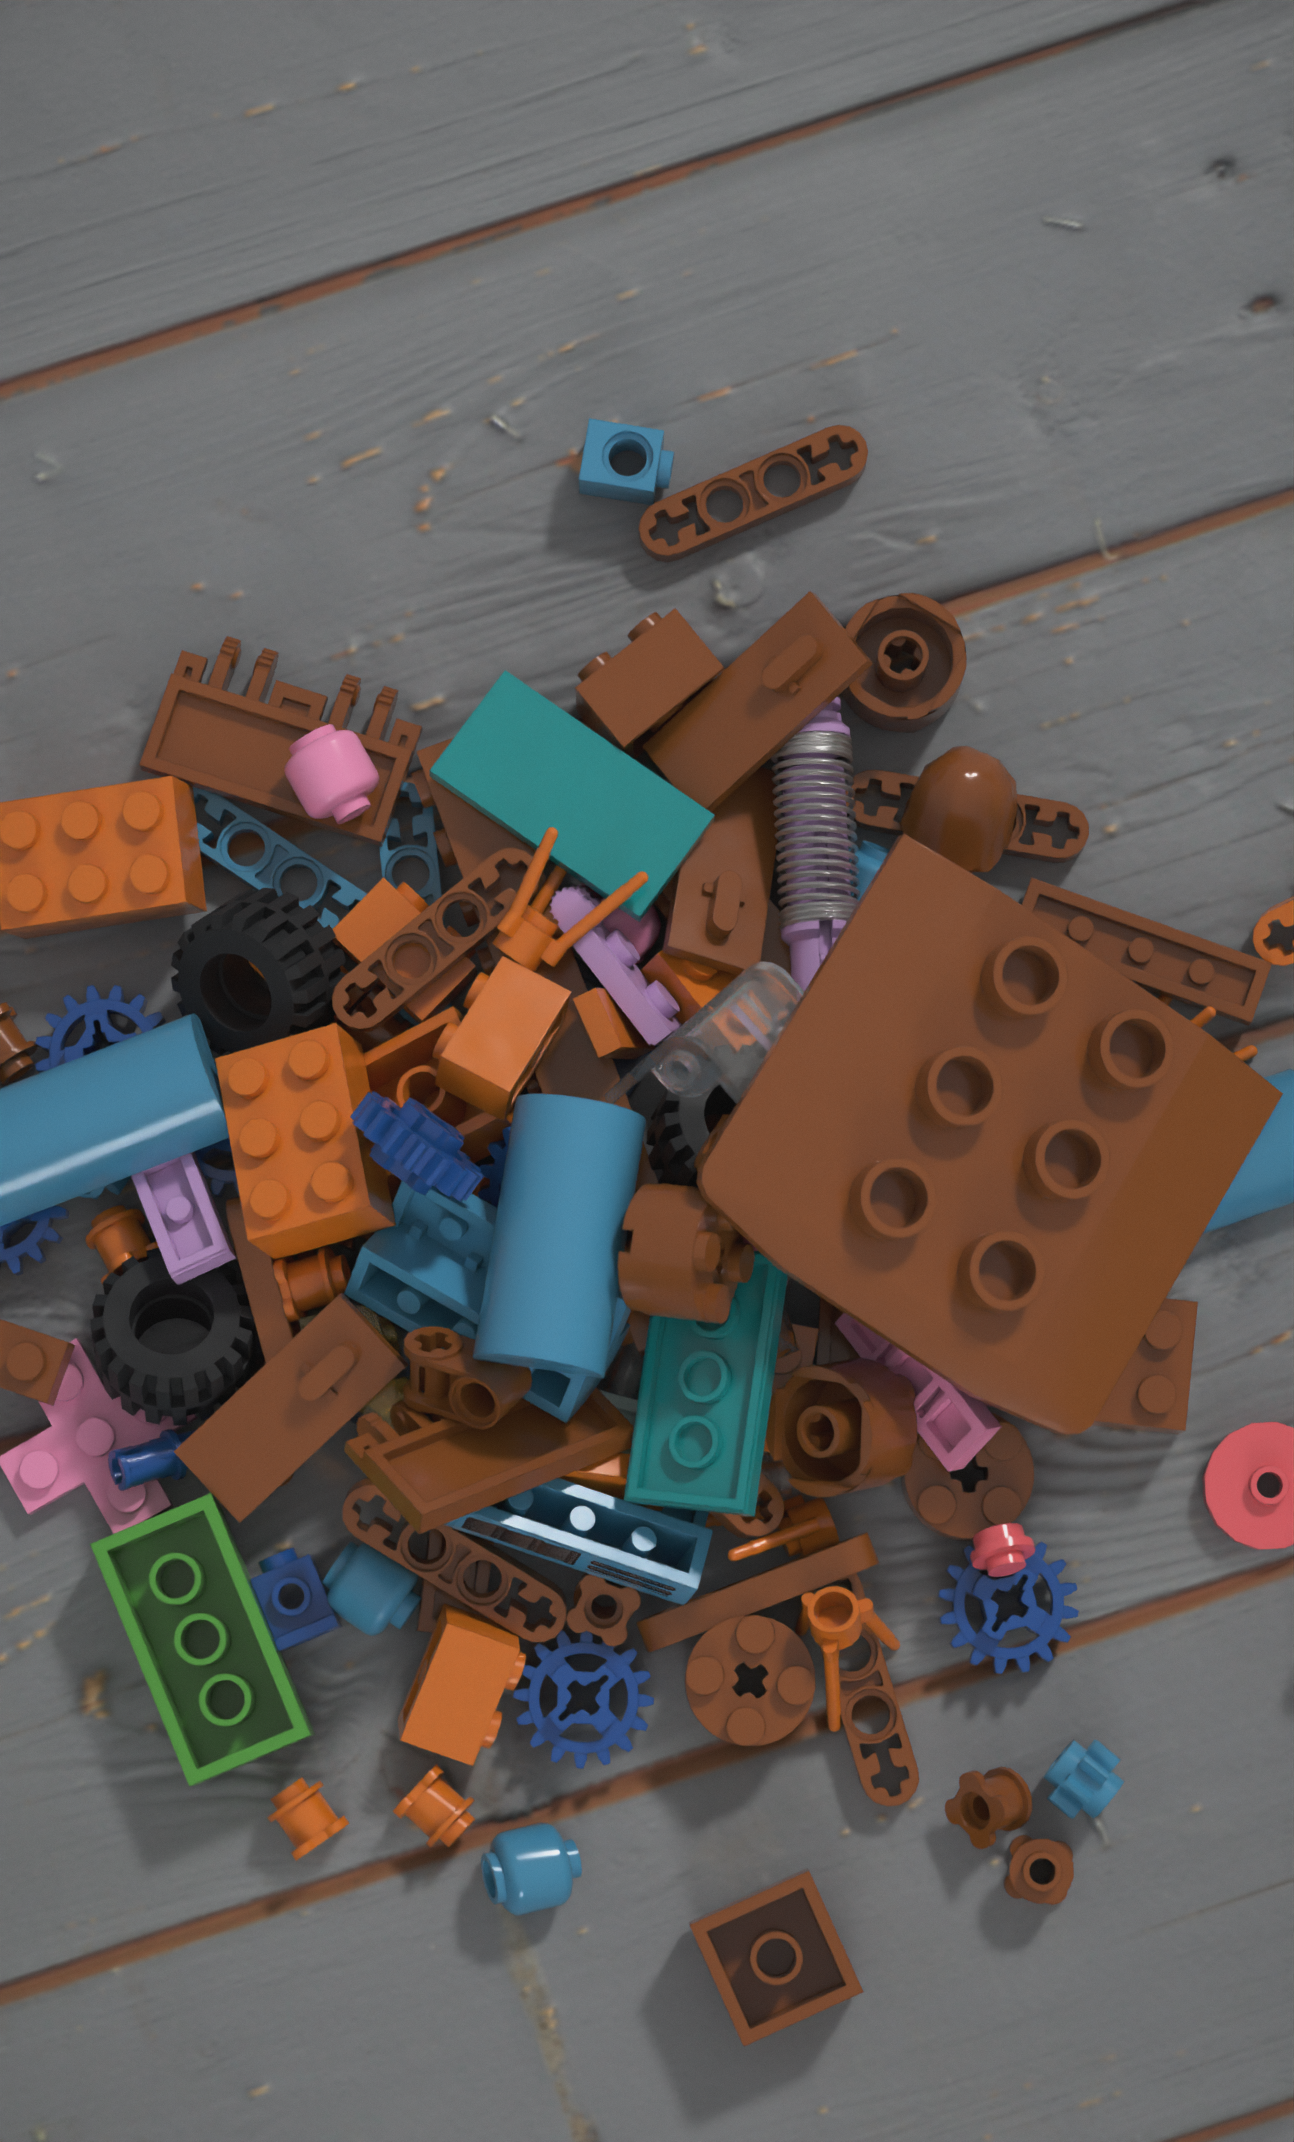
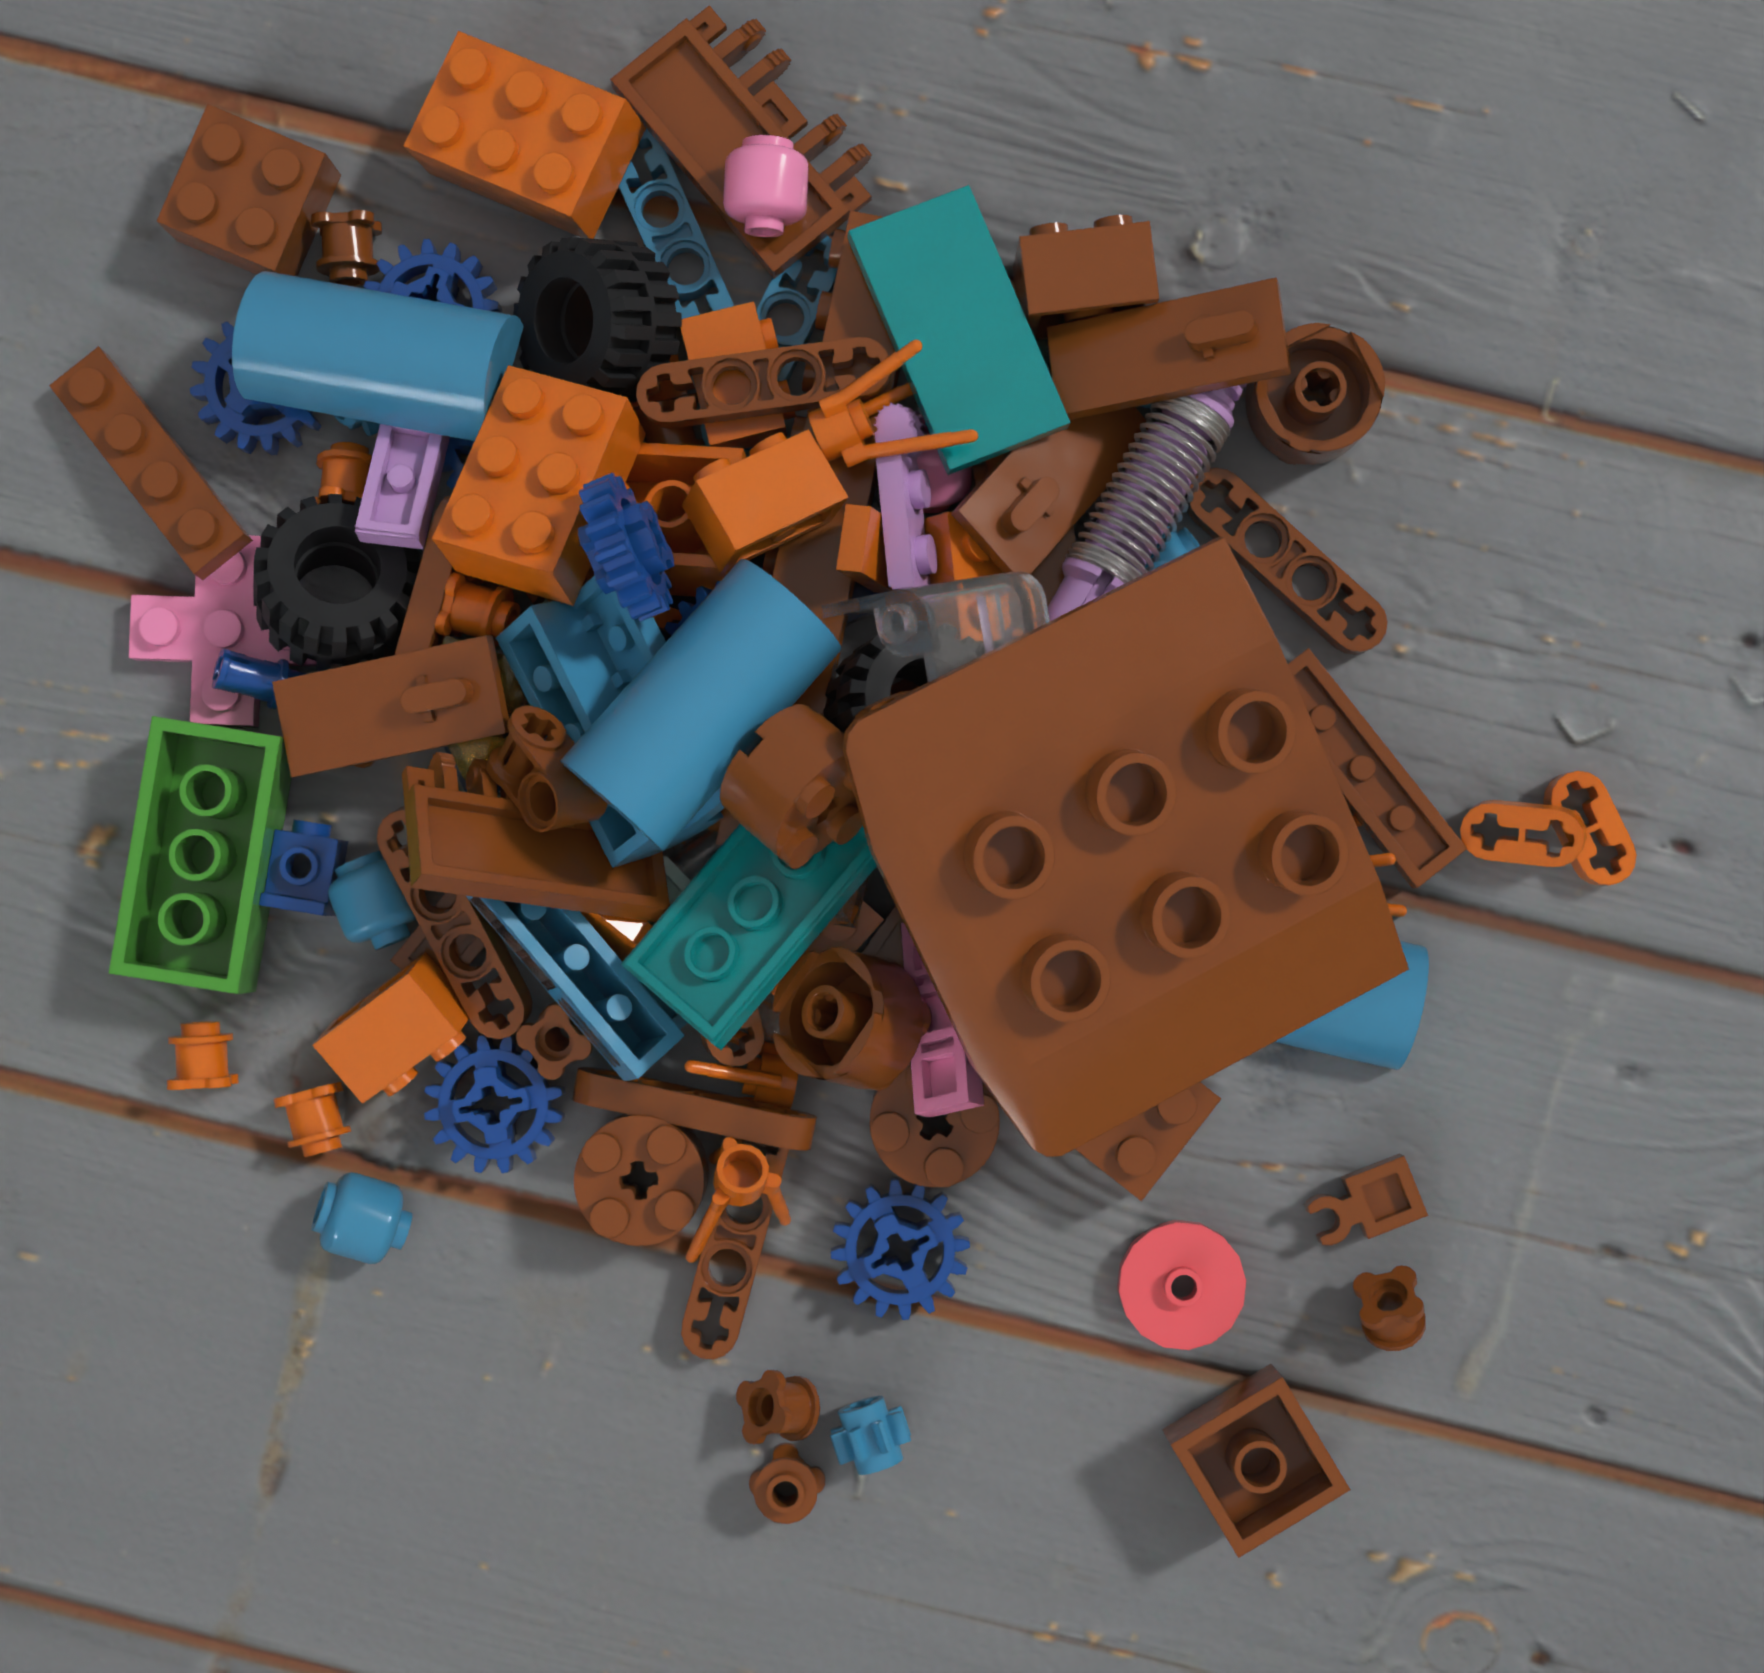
camera: 30 degrees right, 5 degrees up
dark azure brick [579,418,674,505] -> none
dark orange beam [639,425,868,562] -> none
dark orange brick [689,1868,864,2047] -> none
dark orange hair [900,746,1018,873] -> none
coral plate [970,1523,1036,1577] -> none

